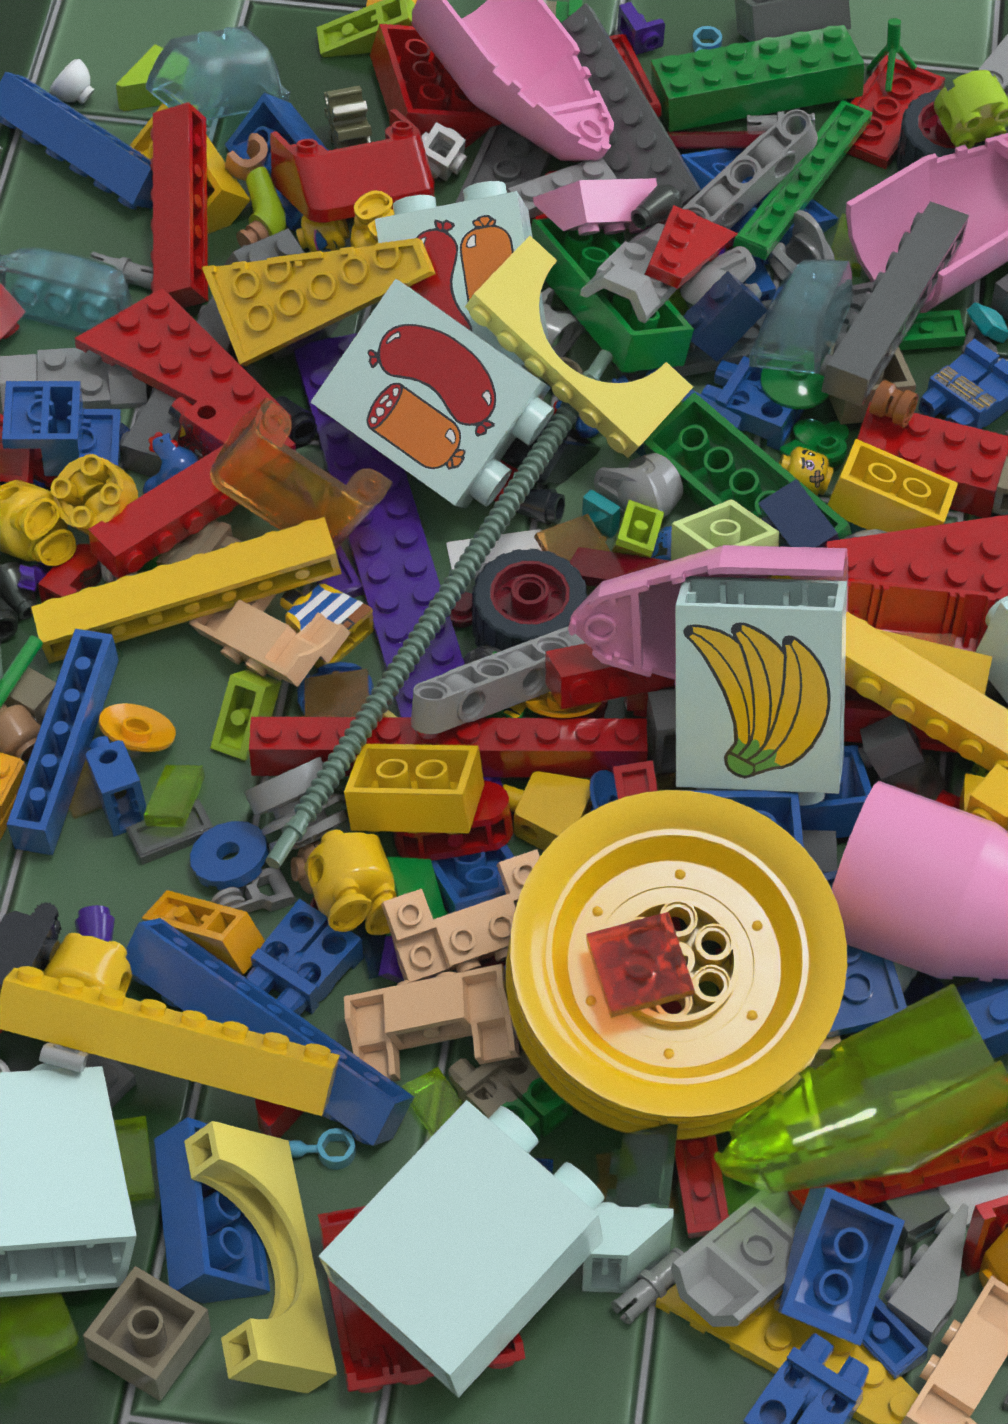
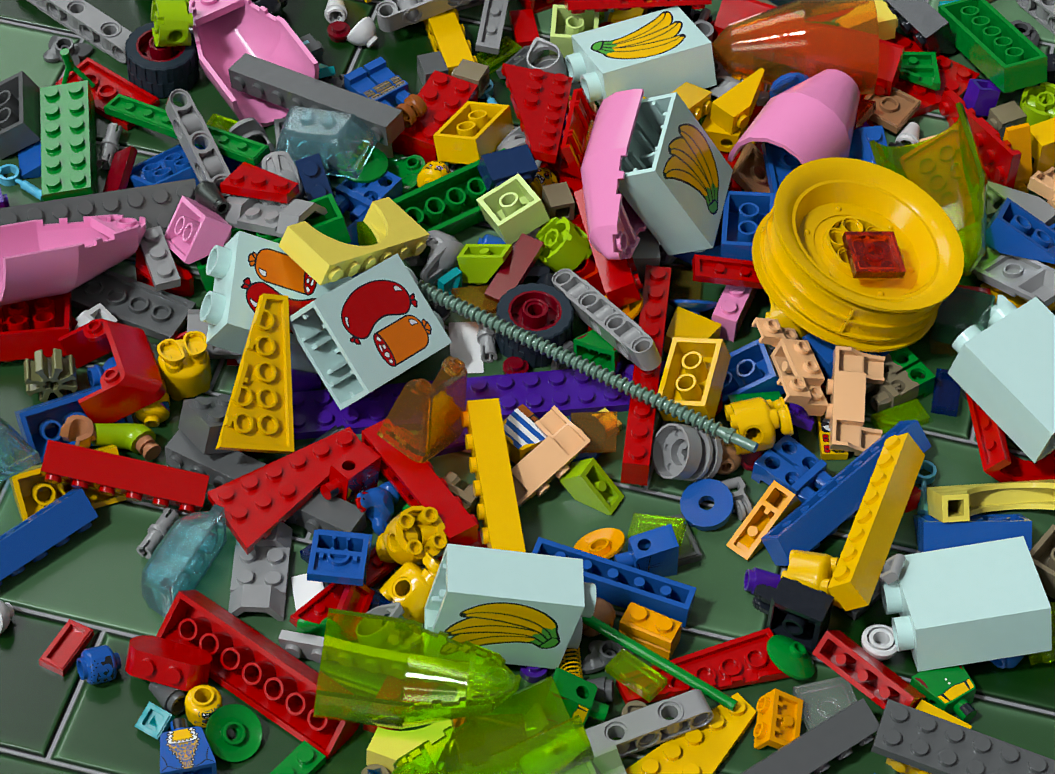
camera: 85 degrees left, 5 degrees down
none -> dark grey animal [43,35,93,66]

